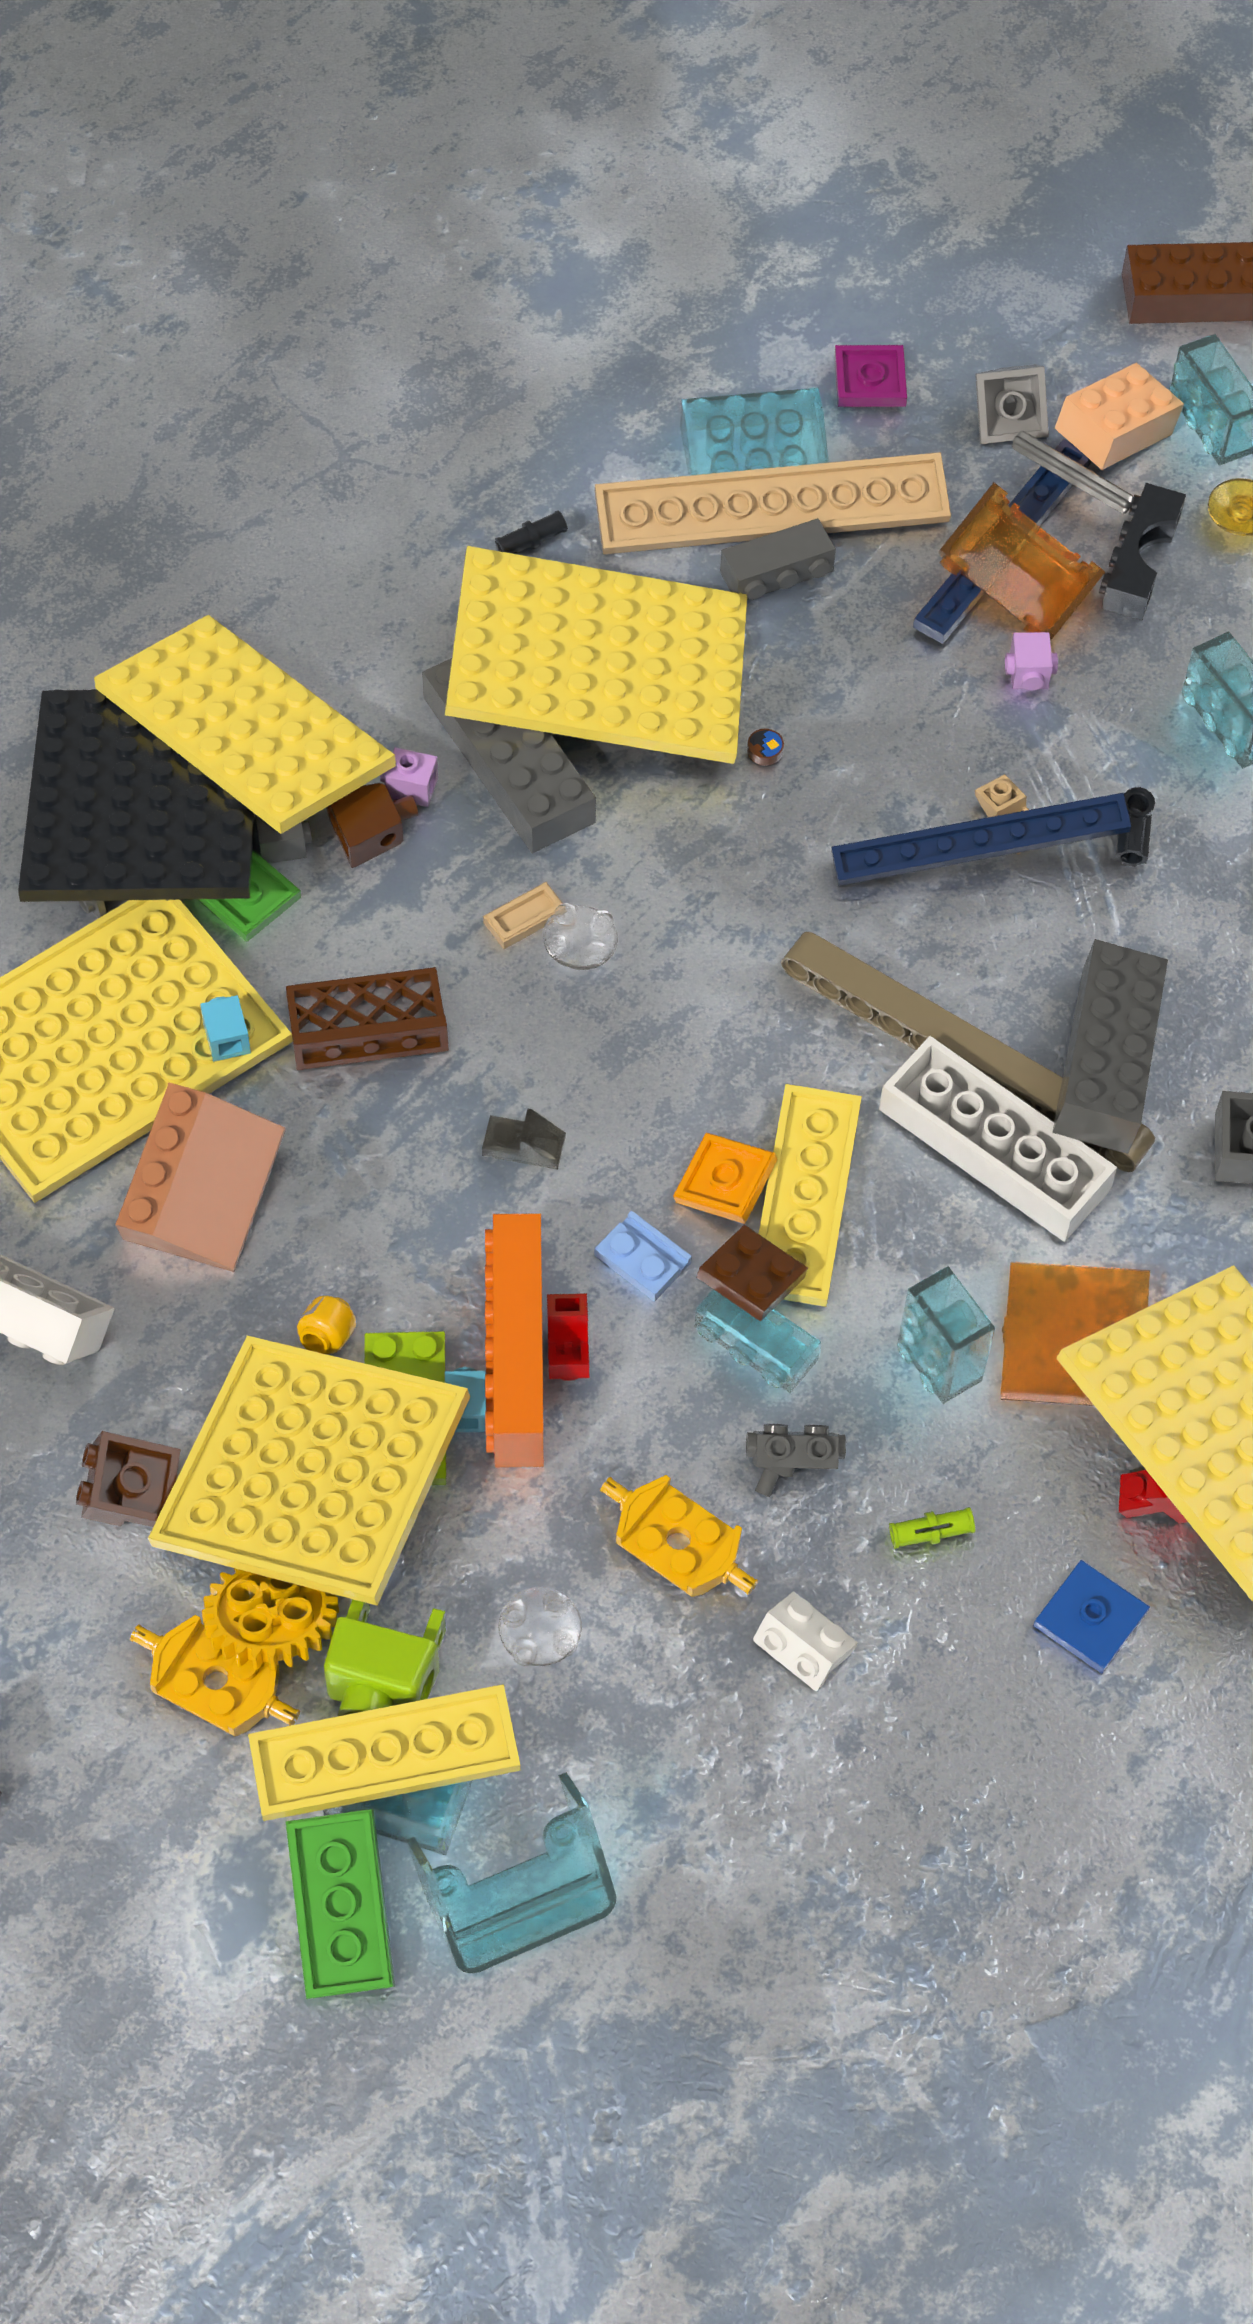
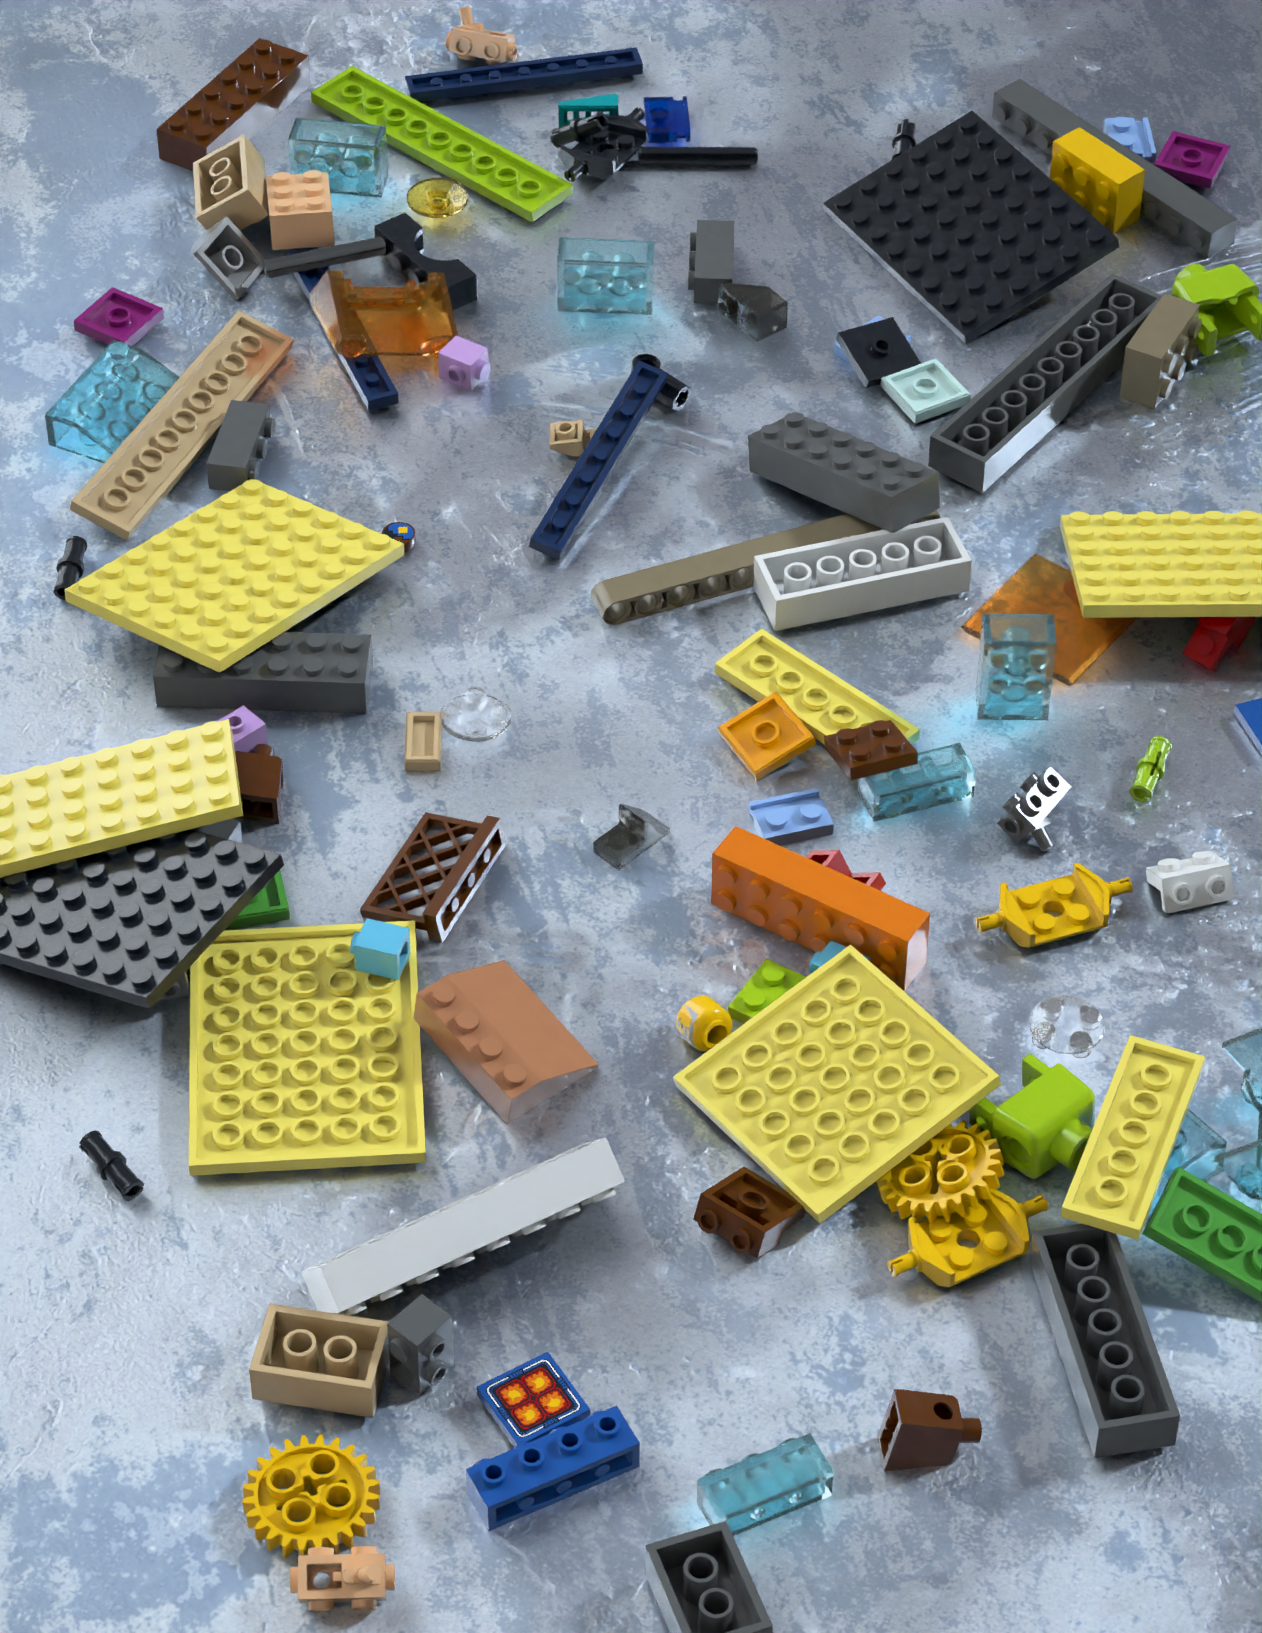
camera: 55 degrees left, 15 degrees down
none -> tan brick [193,135,269,230]
none -> dark grey brick [1029,1224,1180,1458]

